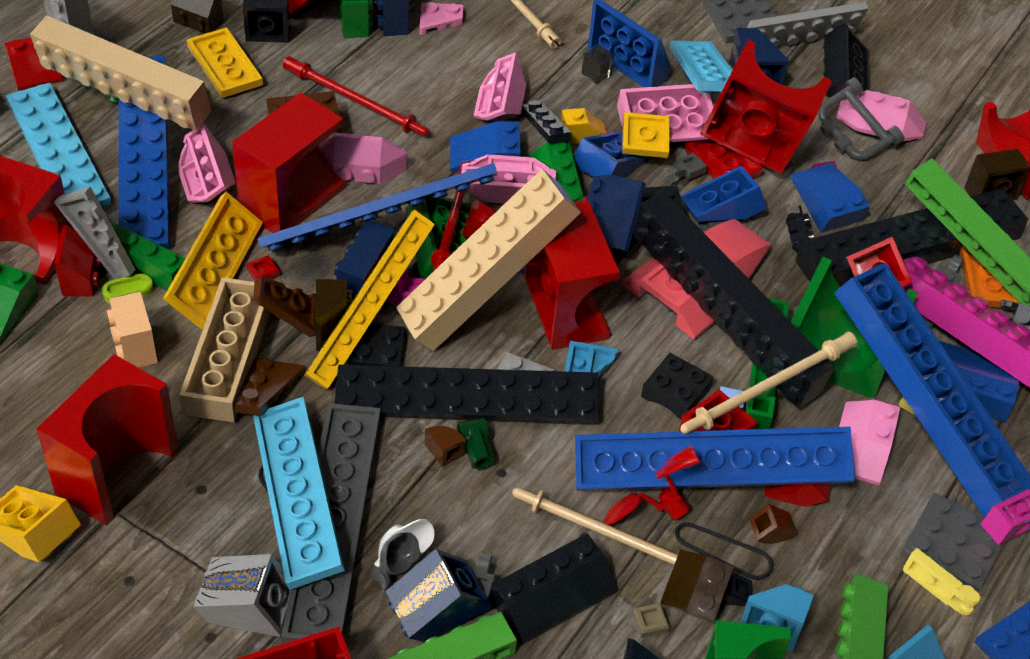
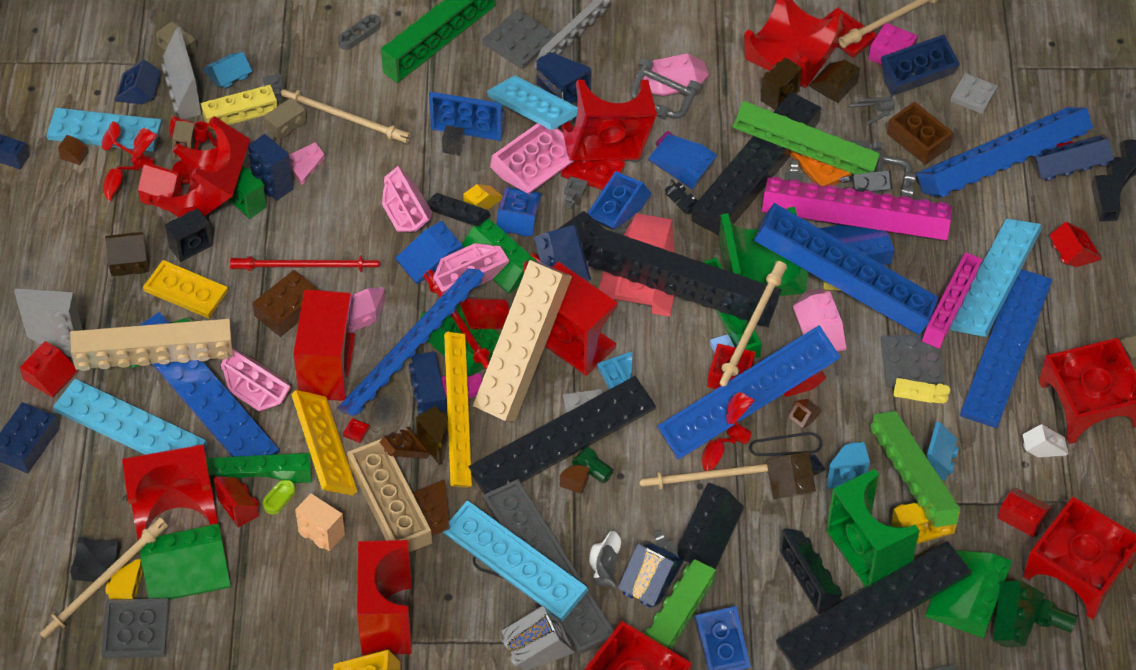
camera: 30 degrees left, 5 degrees up
light grey wing [54,186,136,280] -> none
black plate [348,324,405,366] -> none
yellow plate [622,112,669,158] -> none
dark tan tile [632,603,669,638] -> none
black brick [641,353,714,420] -> none
black slope [823,24,870,104] -> none
red slope [846,237,913,288] -> none

